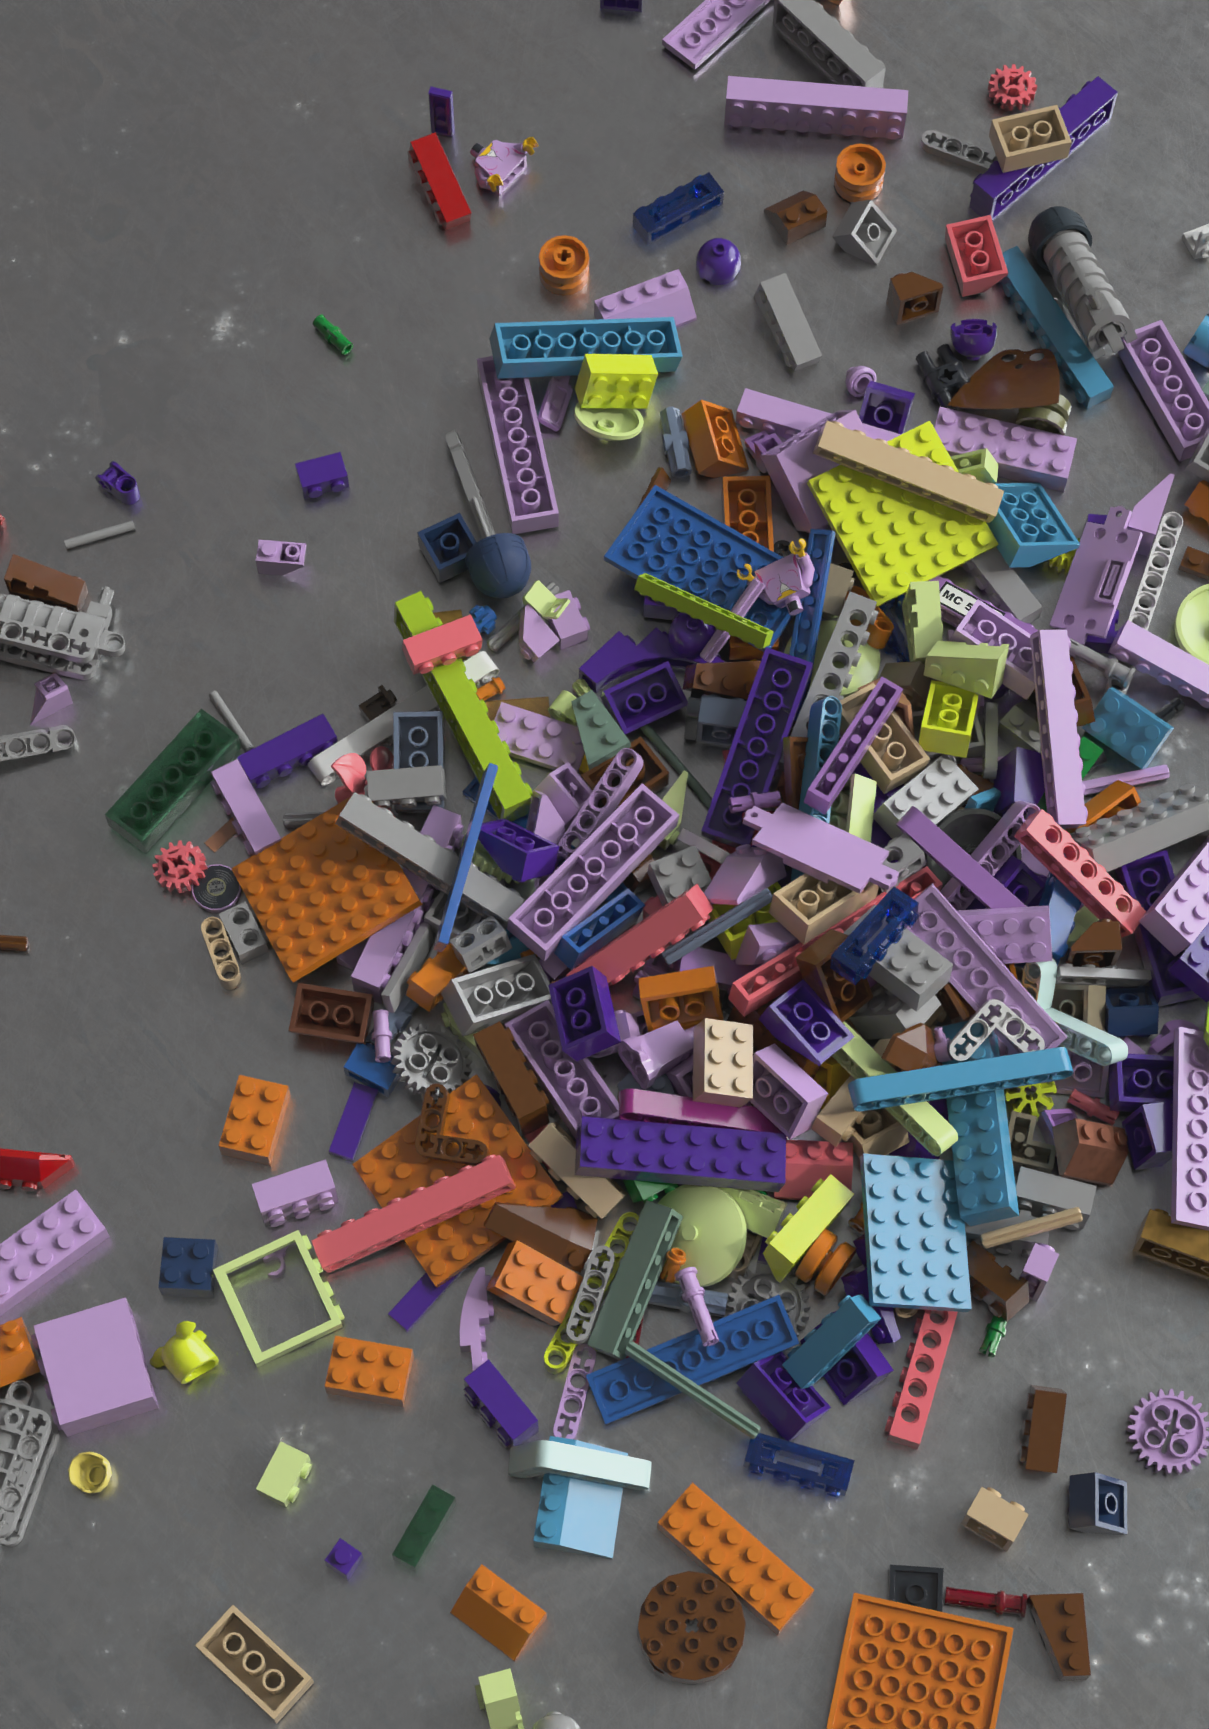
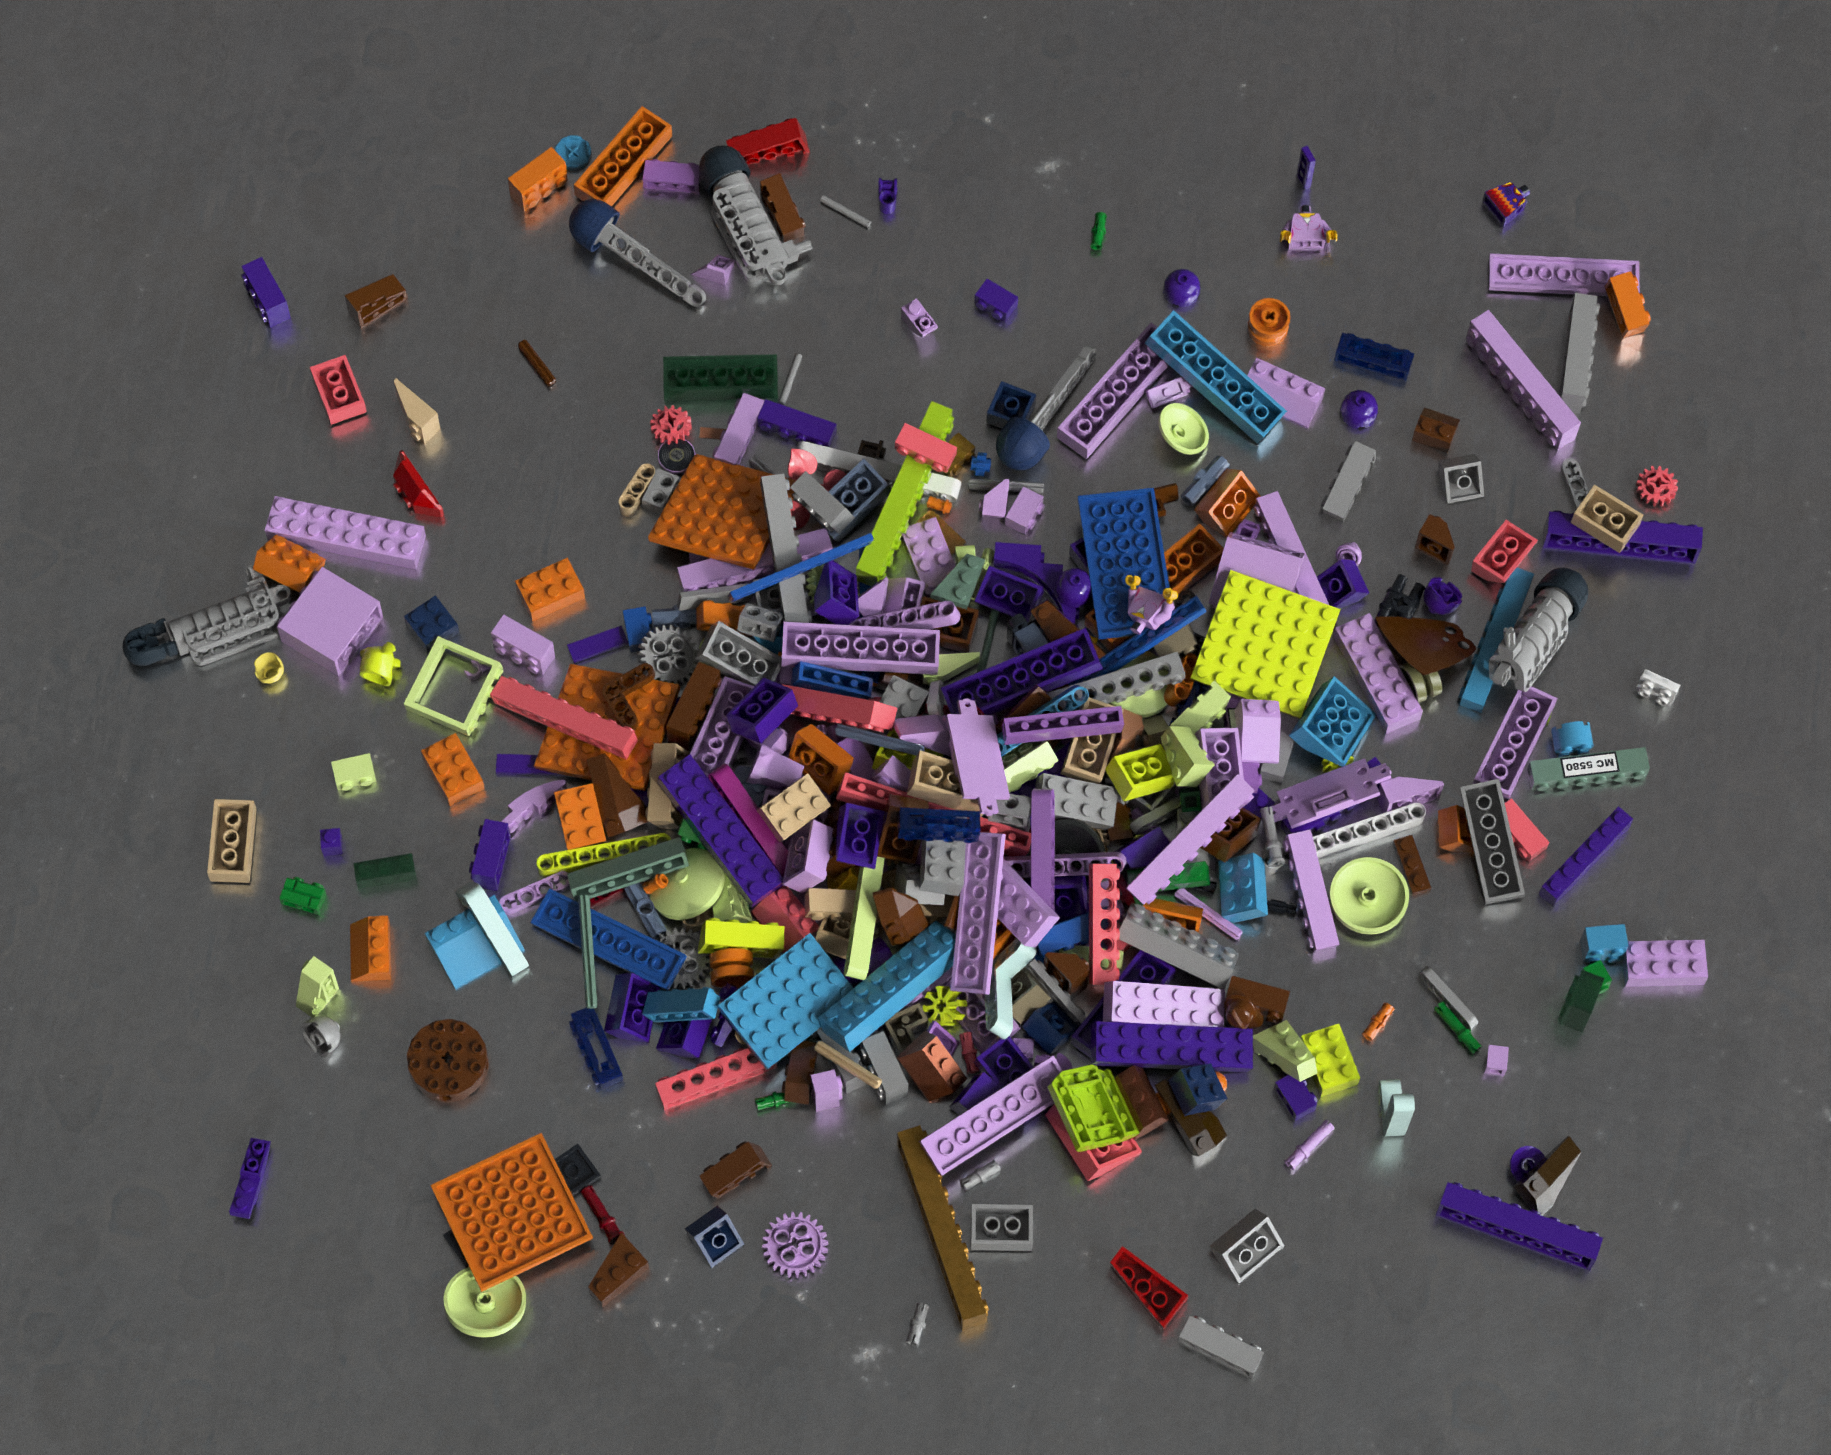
camera: 50 degrees right, 0 degrees up
copper slope [289,983,375,1044] -> none
lavender pin [372,1010,392,1063] -> none
red wedge [407,132,472,231] -> none
yellowish green bracket [522,580,570,619] -> none
light grey beam [566,1246,615,1344] -> none
neon yellow brick [575,354,658,409] -> none
lime piece [634,573,774,649] -> none
orange brick [657,1482,814,1635] -> none
lavender pin [674,1267,719,1347] -> none
lavender axle [700,578,765,663] -> none
medium lavender pin [728,791,781,813] -> none
tan brick [813,421,1004,523] -> none
orange wheel [834,143,886,202] -> none
dark azure beam [848,1047,1074,1112] -> none
lavender piece [934,1026,953,1062] -> none
white beam [948,999,1045,1061] -> none
yellowish green brick [950,448,999,484] -> none
tan brick [961,1487,1029,1552] -> none
dark azure tile [965,787,1001,812] -> none
none -> green brick [279,877,326,915]
none -> dark purple cylinder [1163,269,1201,308]
none -> dark green brick [1179,787,1202,812]
none -> lavender slope [1235,699,1281,764]

